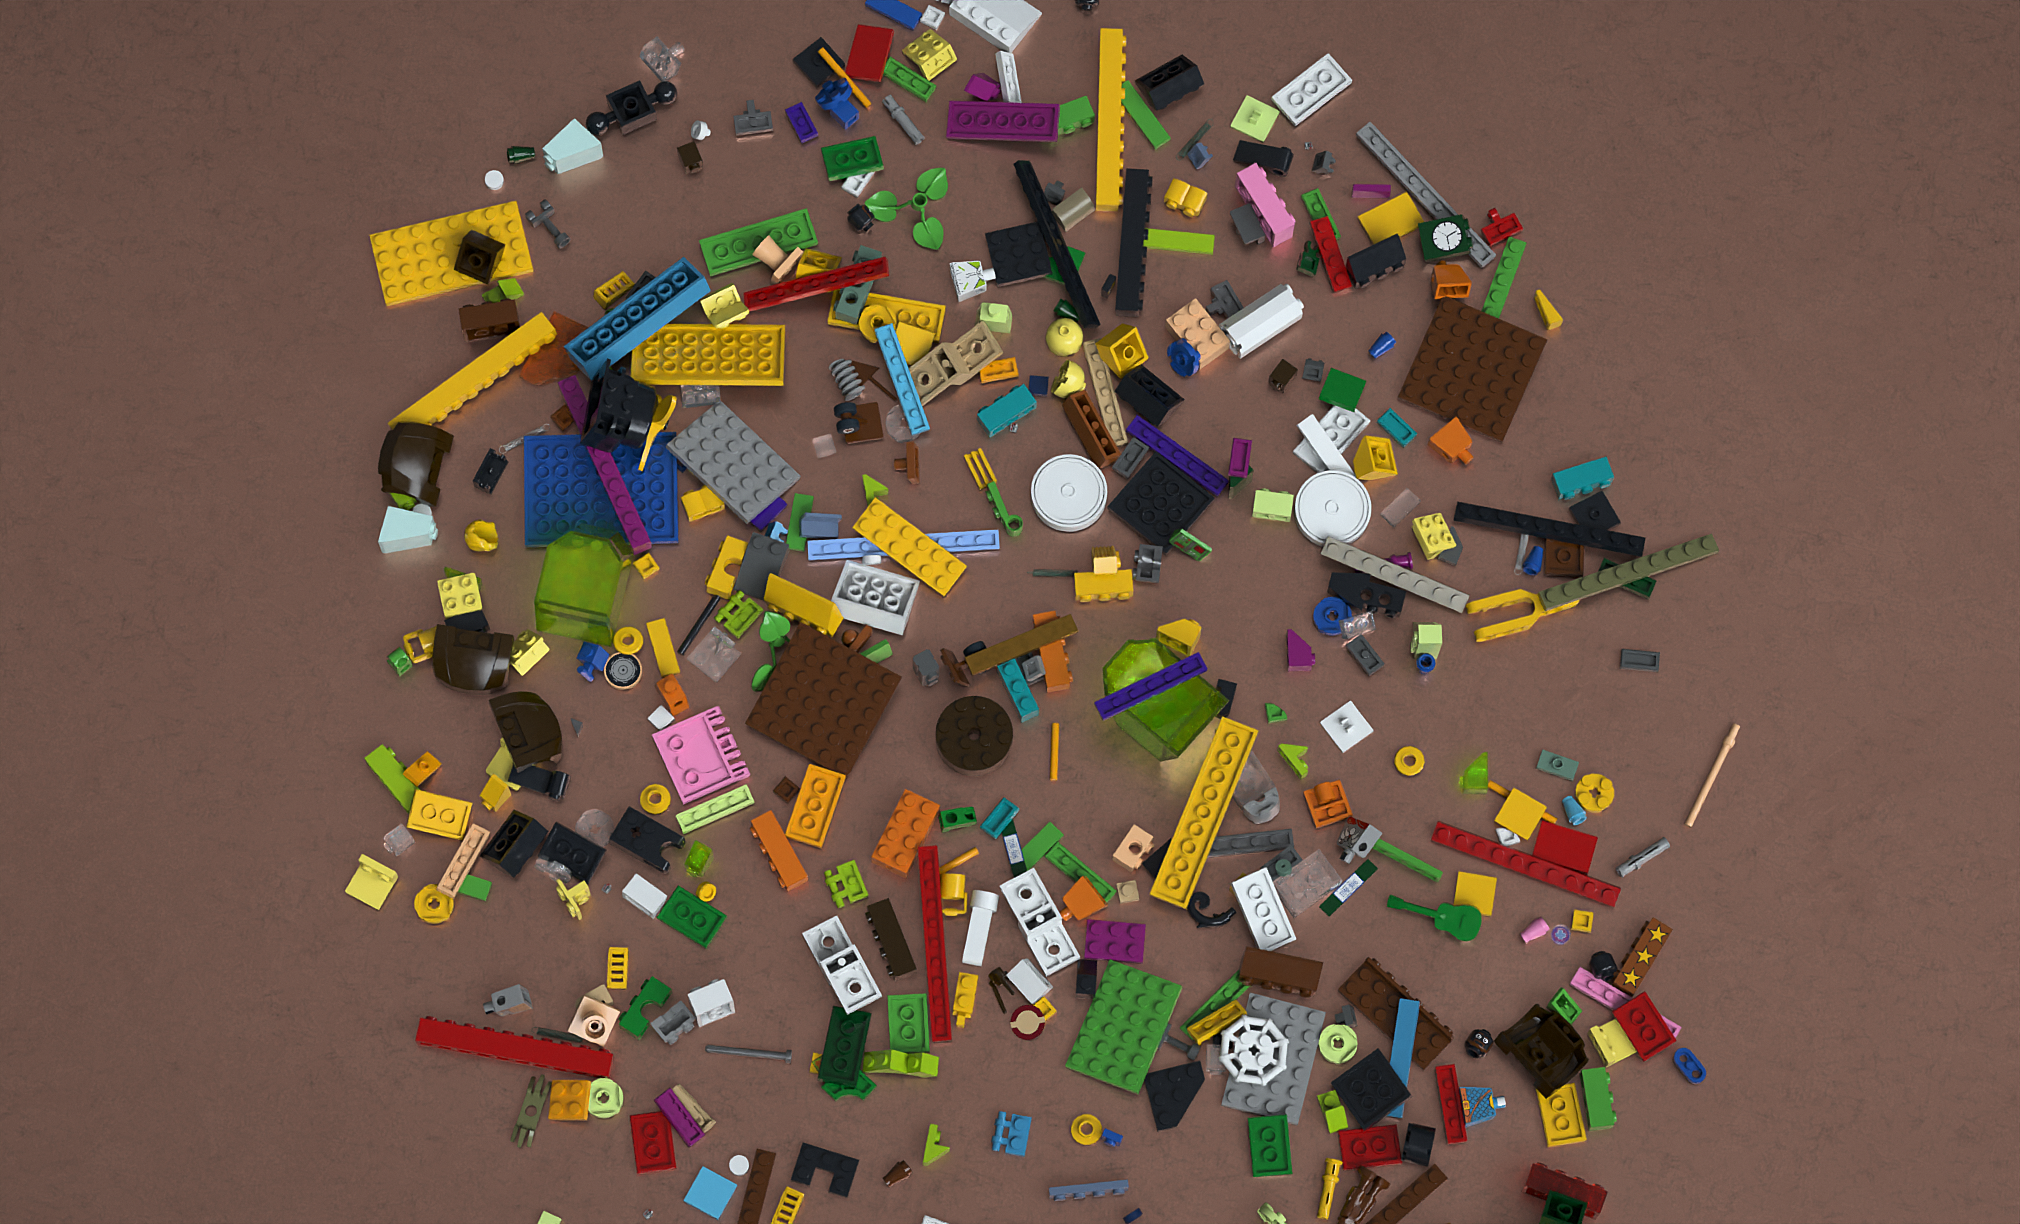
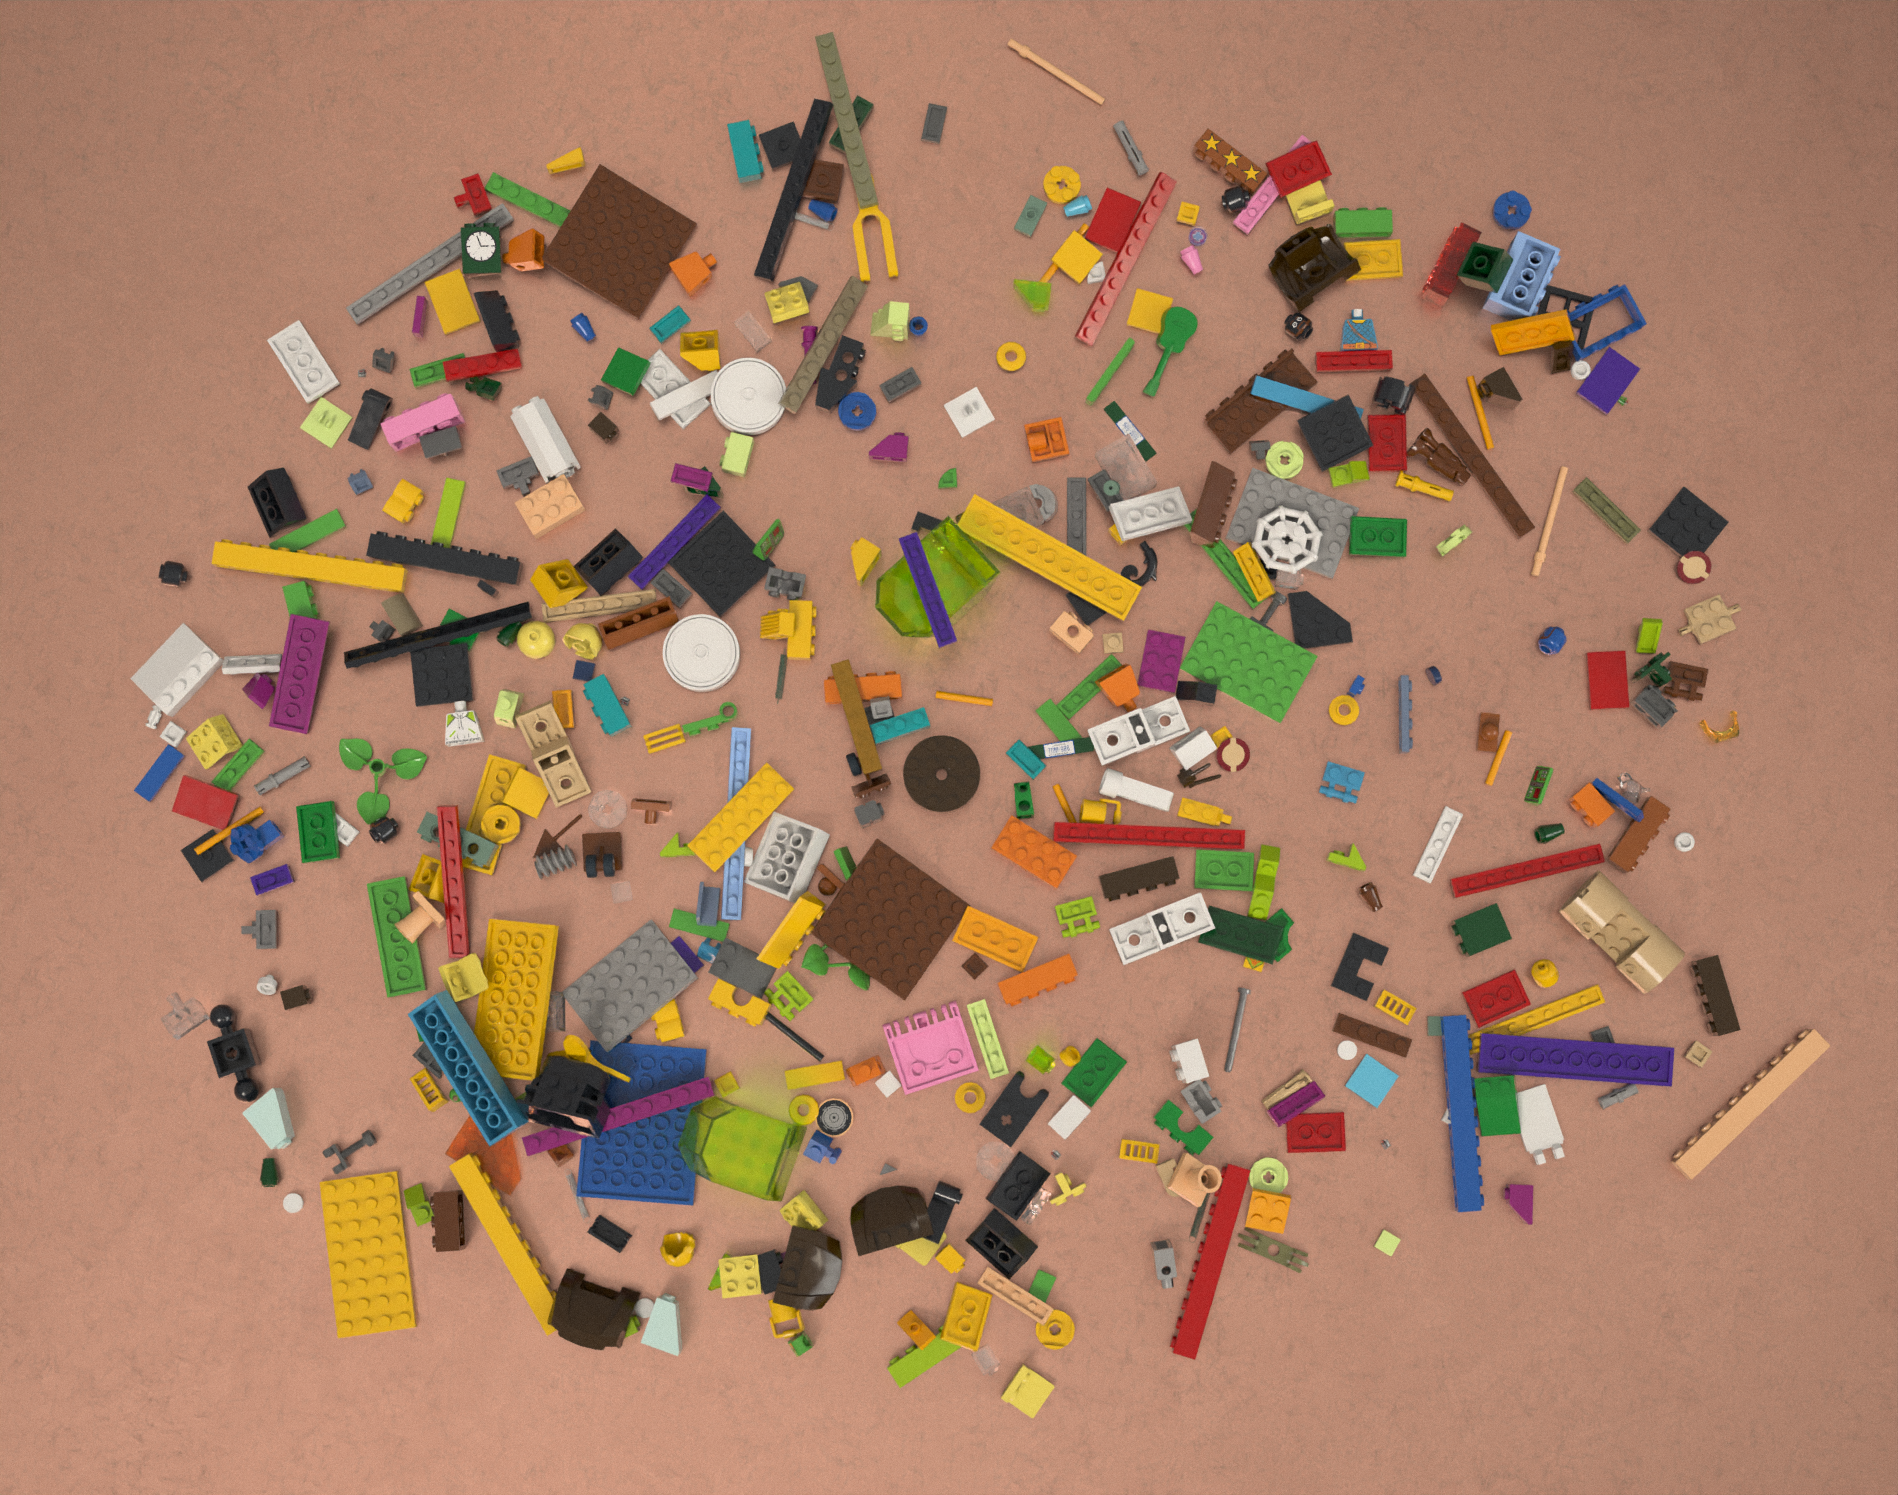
camera: 80 degrees left, 10 degrees up
dark brown slope [454,230,505,285] -> none
clear plate [687,626,741,683] -> none
medium azure tile [874,323,930,436] -> none
blue plate [1167,338,1201,377] -> none
sand green piece [1176,119,1214,161] -> none
lime slope [1277,743,1308,780] -> none
light grey torso [1337,816,1382,864] -> none
clear plate [1339,611,1376,639] -> none
bright green slope [1546,987,1582,1025] -> none
blue plate [1673,1048,1706,1084] -> none

